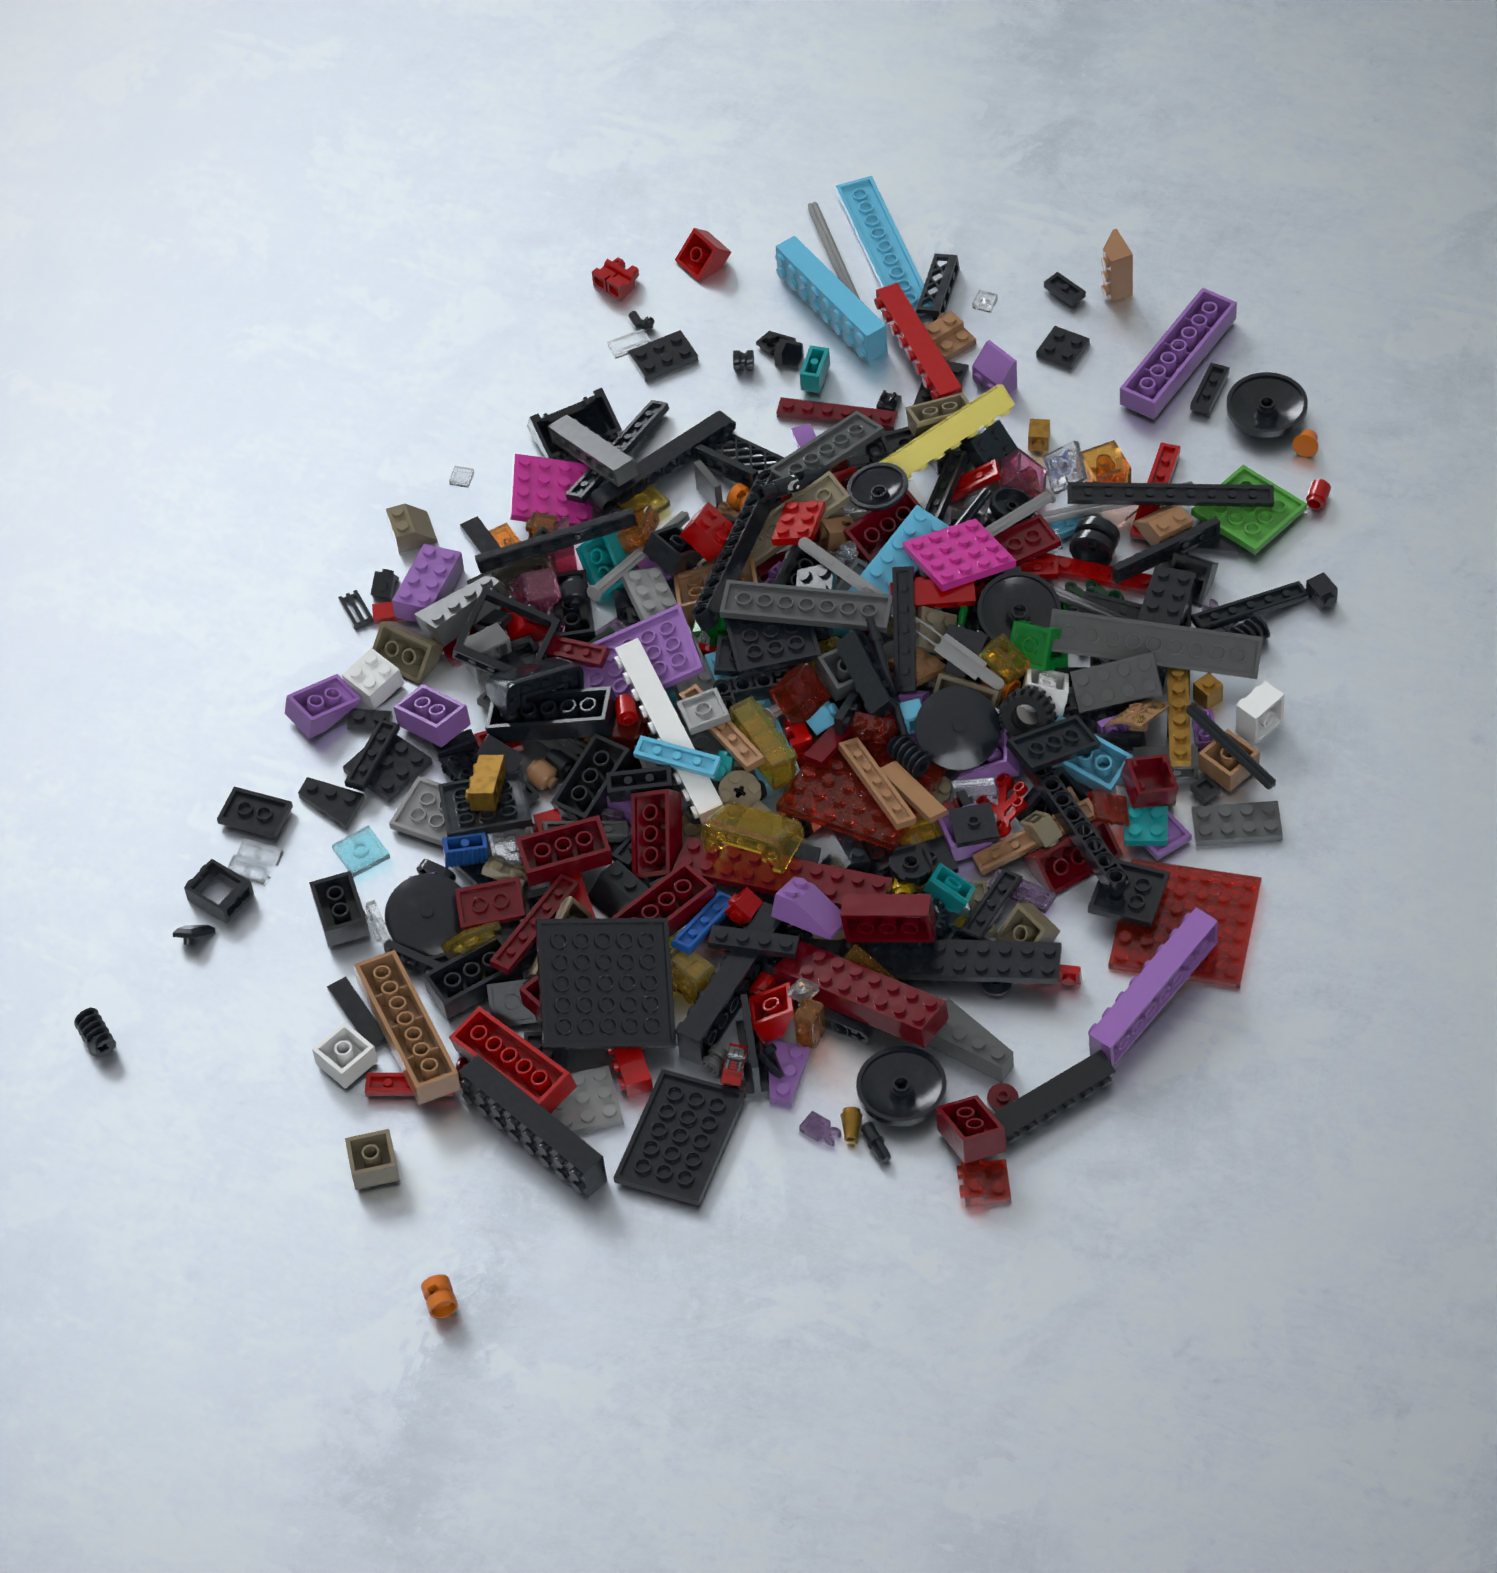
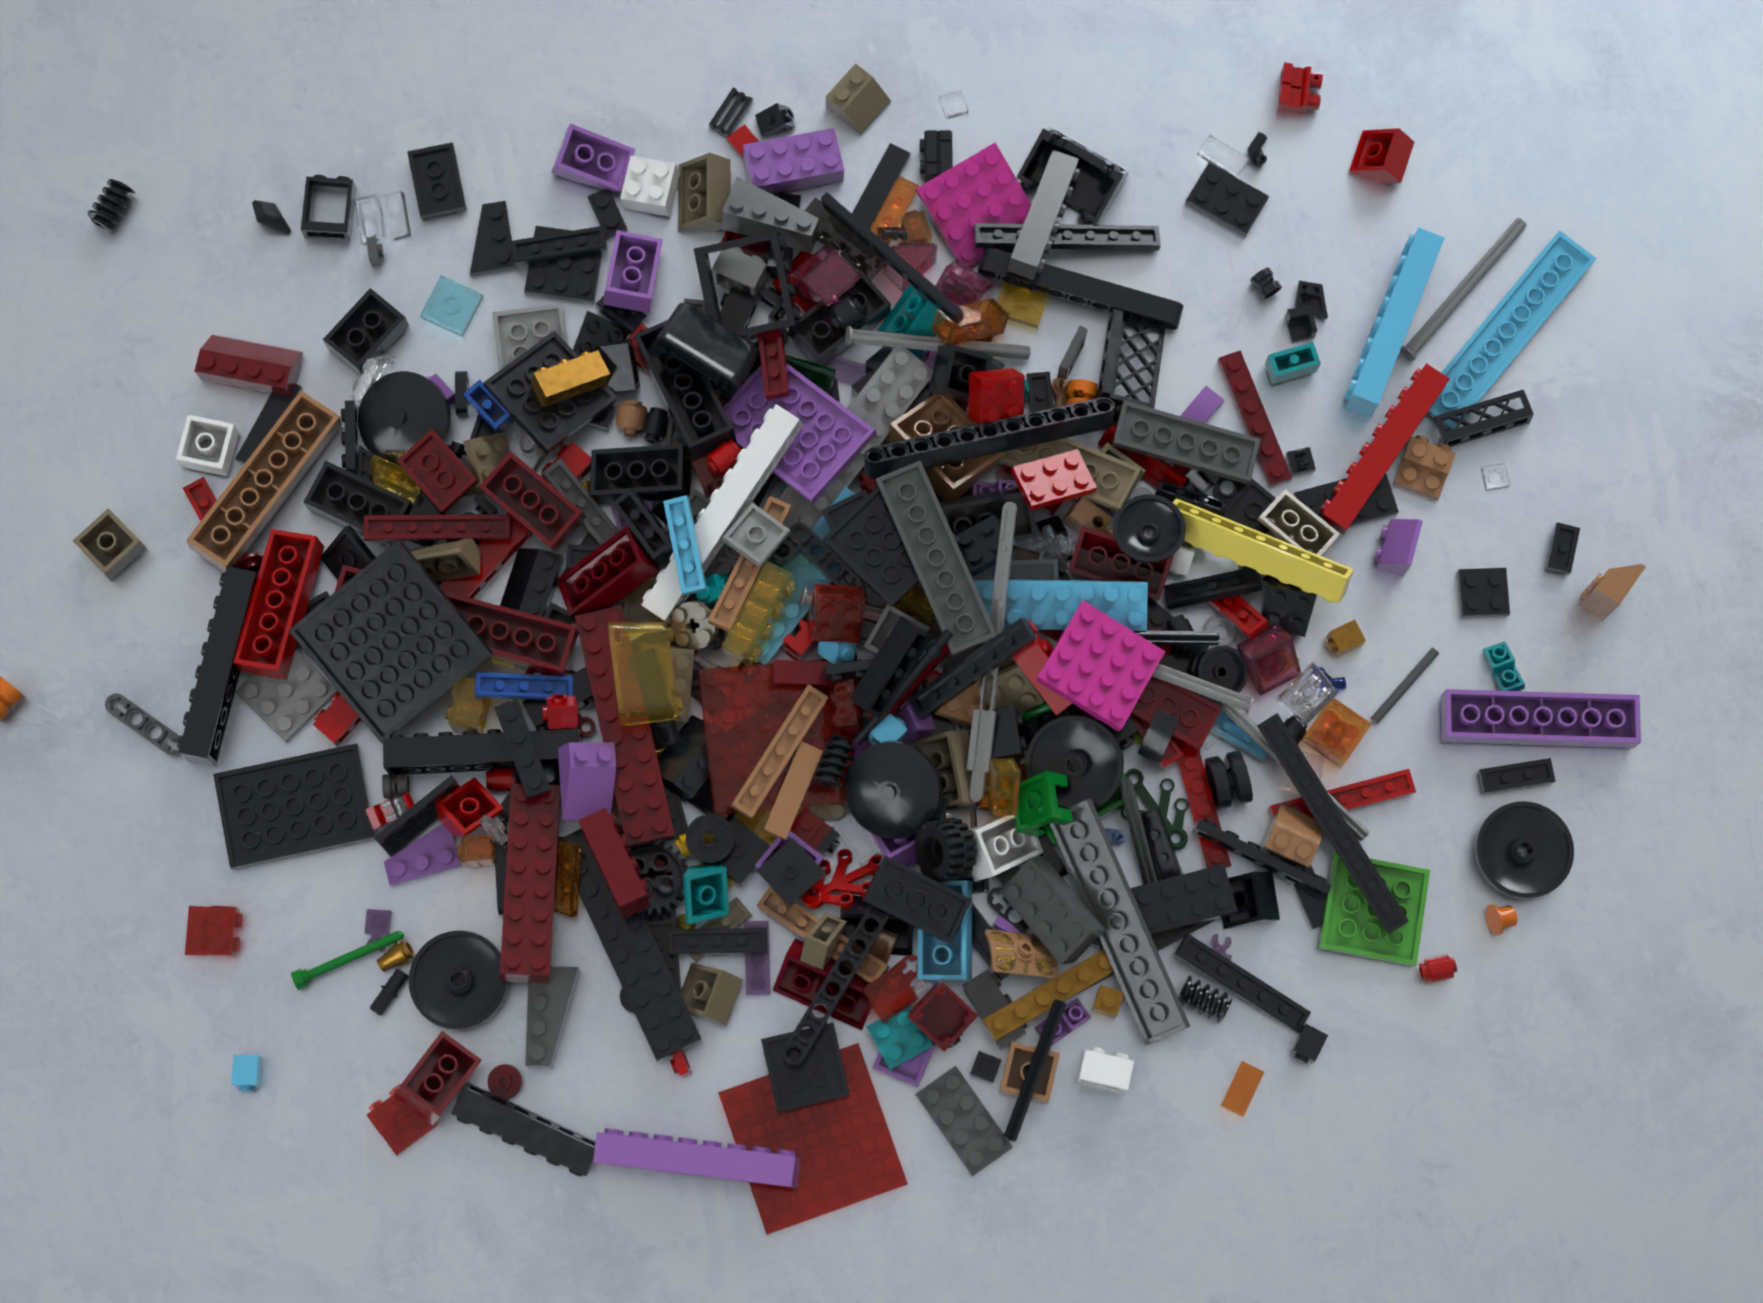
camera: 50 degrees right, 25 degrees up
black piece [755,464,828,503] -> none
black piece [756,1039,784,1079] -> none
none -> dark grey beam [105,693,182,758]
none -> clear red plate [184,906,243,958]
none -> dark red slope [194,335,303,396]
none -> medium azure brick [232,1055,263,1092]
none -> green piece [291,931,404,990]
none -> dark grey plate [366,236,384,267]
none -> black brick [919,130,953,183]
none -> black slope [1138,709,1179,763]
none -> clear orange tile [1220,1061,1264,1117]
none -> dark grey bar [1371,648,1439,724]
none -> teal slope [1483,641,1525,691]

